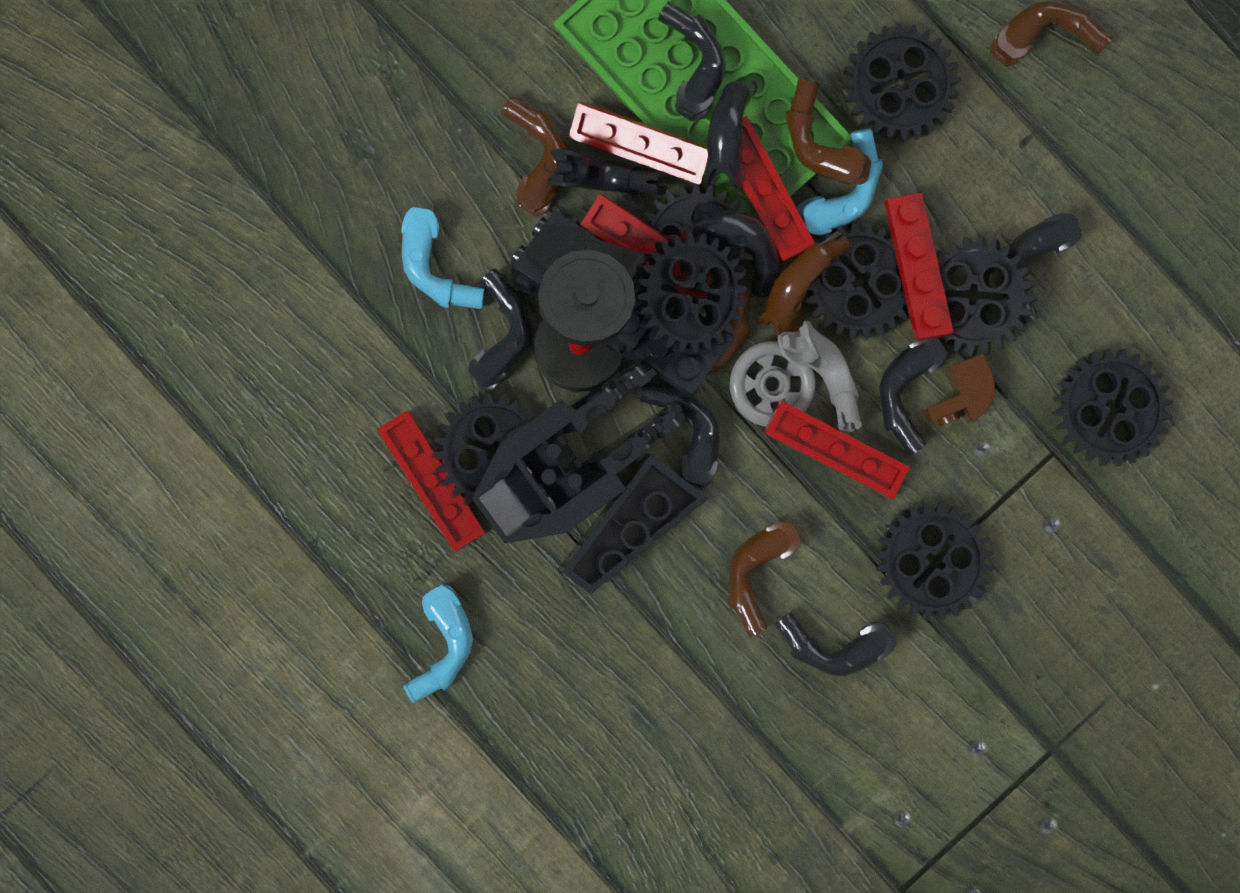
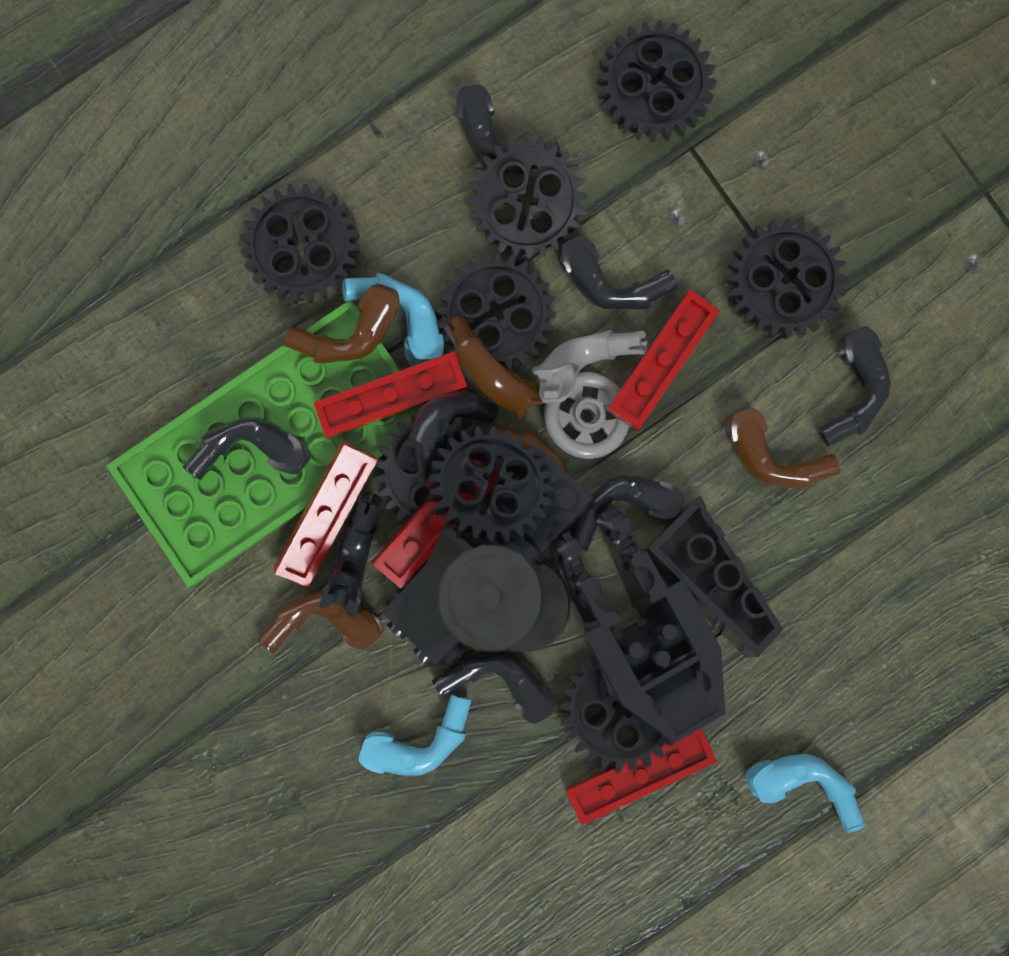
camera: 75 degrees left, 0 degrees up
black piece [704,76,758,188] -> none
red plate [884,193,954,342] -> none
reddish brown brick [922,354,995,426] -> none
reddish brown piece [990,1,1113,66] -> none

